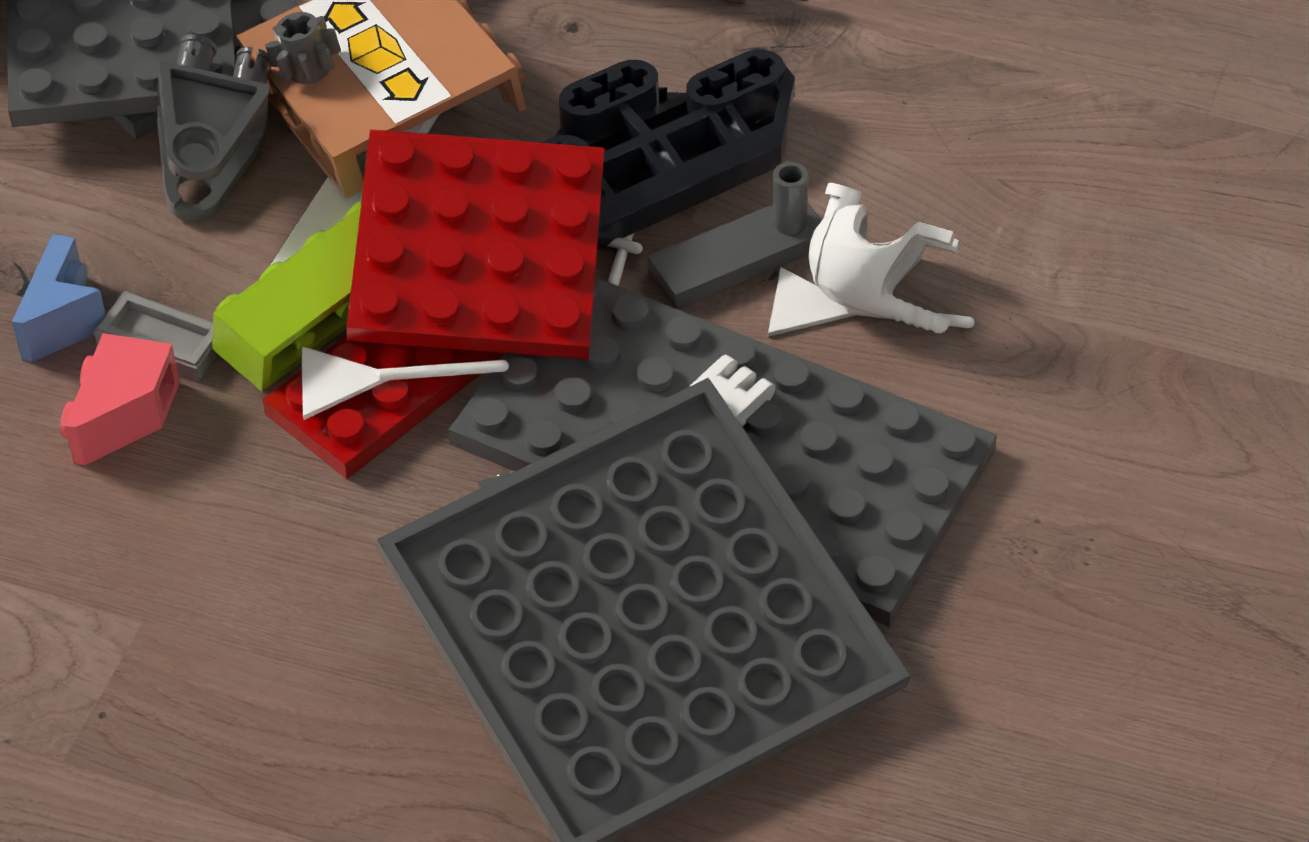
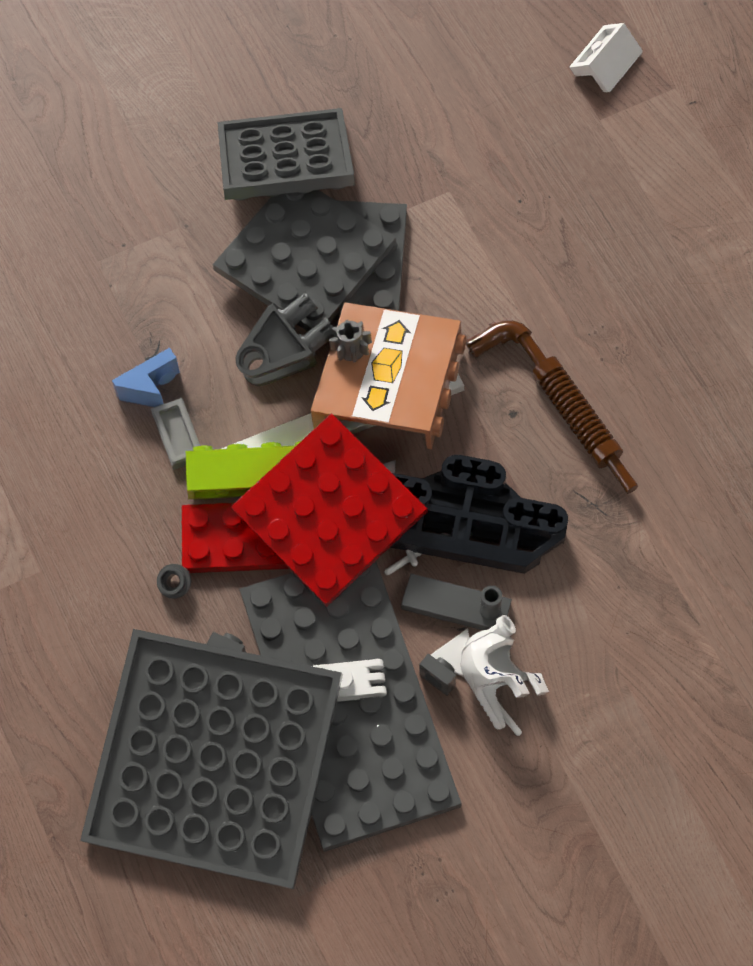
camera: 45 degrees right, 15 degrees up
coral slope [61,333,180,466] -> none
white piece [302,346,509,420] -> none
none -> dark grey plate [157,564,191,599]
none -> dark grey plate [419,653,456,696]

